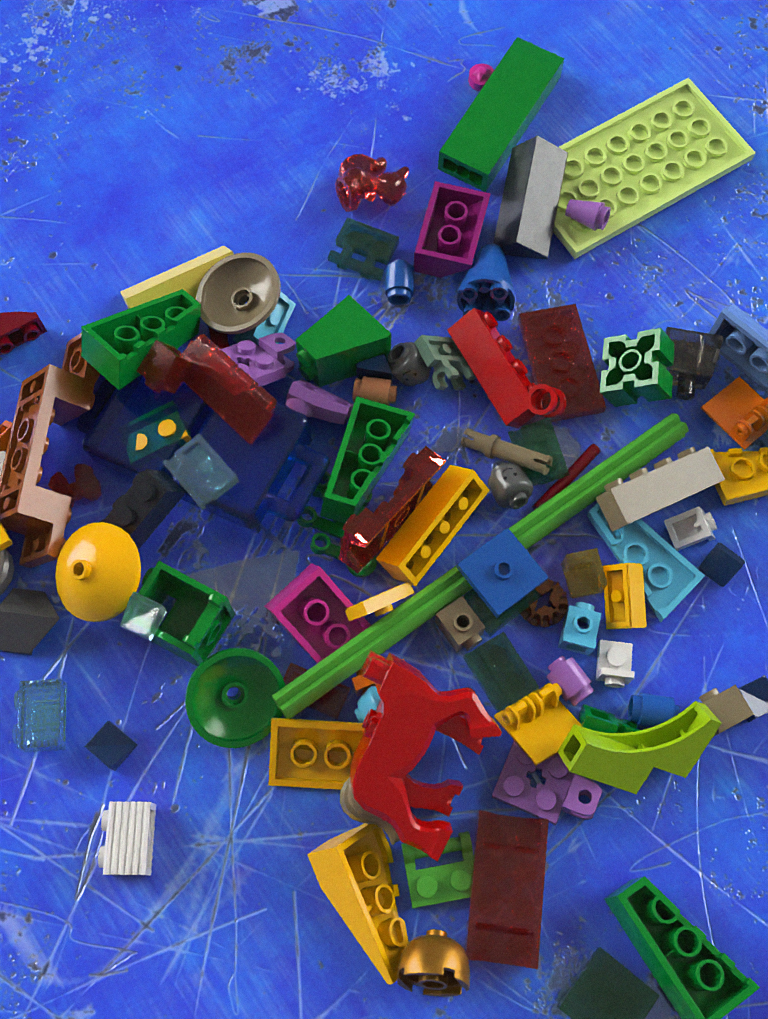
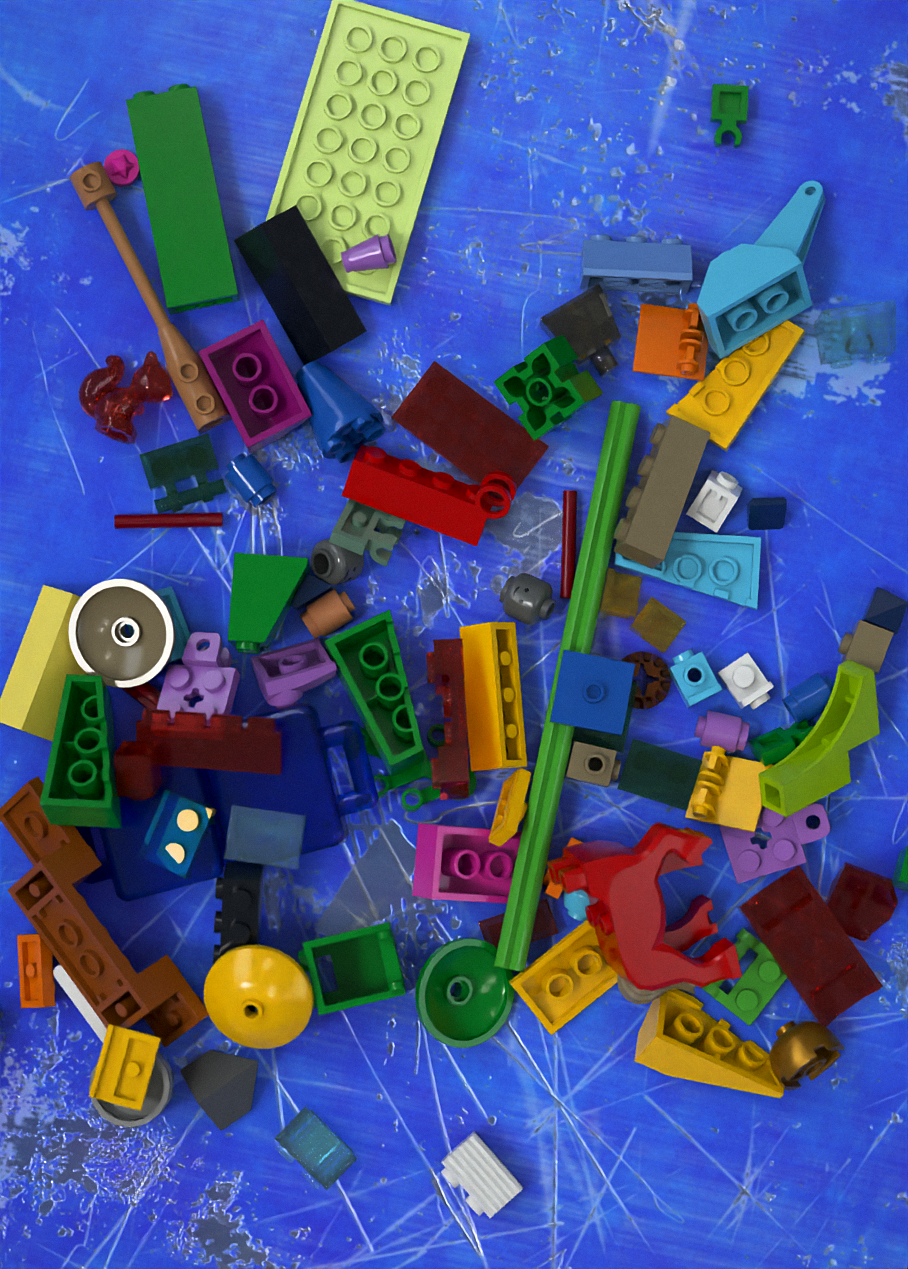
camera: 45 degrees left, 15 degrees up
clear red piece [48,464,101,510] -> none
dark blue slope [85,721,137,771] -> none
clear light blue slope [120,592,167,641] -> none
dark tan pin [461,428,553,475] -> none
clear green plate [508,417,570,486] -> none
yellow slope [603,563,647,629] -> none
none -> medium nougat bar [69,162,232,435]
none -> dark red bar [114,512,223,529]
none -> clear yellow panel [599,568,642,620]
none -> clear red slope [818,862,898,941]

